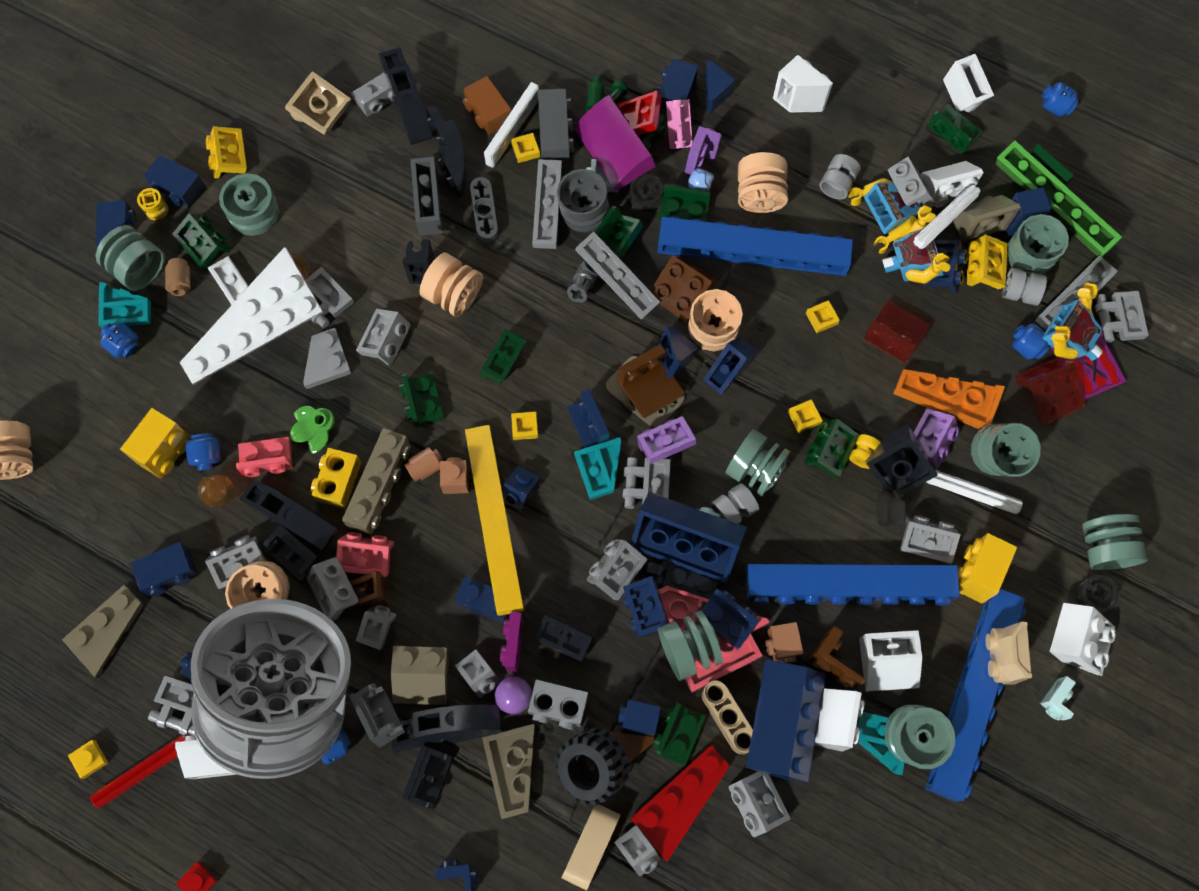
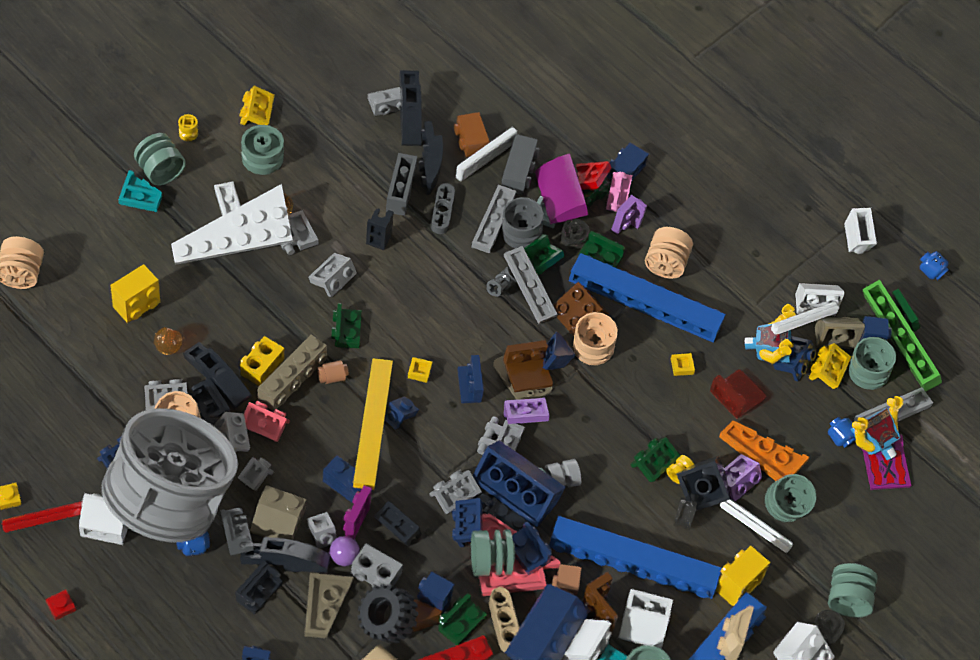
camera: 10 degrees right, 15 degrees down
dark tan wing [62,585,144,678] -> none
dark blue slope [95,200,137,247] -> none
blue head [100,322,139,359] -> none
dark blue brick [130,542,198,596] -> none
dark blue brick [144,154,206,208] -> none
light grey plate [148,676,195,736] -> none
medium nougat brick [165,258,191,296] -> none
dark green bracket [172,213,231,268] -> none
blue head [185,433,221,471] -> none
coral bracket [236,437,293,477] -> none
tan slope [285,71,351,135] -> none
bright green plate [290,406,335,454] -> none
light grey wing [303,328,351,389] -> none
reddish brown slope [347,571,388,609] -> none
light nougat wheel [420,252,483,317] -> none
nougat brick [440,457,469,494] -> none
dark green hinge [478,329,526,385] -> none
yellow plate [511,133,540,163] -> none
teal wing [574,437,621,500] -> none
dark green plant [585,76,628,111] -> none
light blue piece [688,168,714,192] -> none
dark blue slope [703,337,758,395] -> none
dark blue slope [705,60,735,113] -> none
sand green wheel [725,429,791,496] -> none
white slope [773,55,833,112] -> none
yellow plate [788,399,822,433] -> none
light grey wheel [819,154,861,200] -> none
torso [848,178,923,254] -> none
light grey bracket [888,157,936,208] -> none
light grey bracket [900,515,961,564] -> none
dark green bracket [928,104,983,154] -> none
light grey wheel [1002,268,1047,306] -> none
clear red bracket [1015,358,1086,425] -> none
light grey plate [1095,291,1148,342] -> none

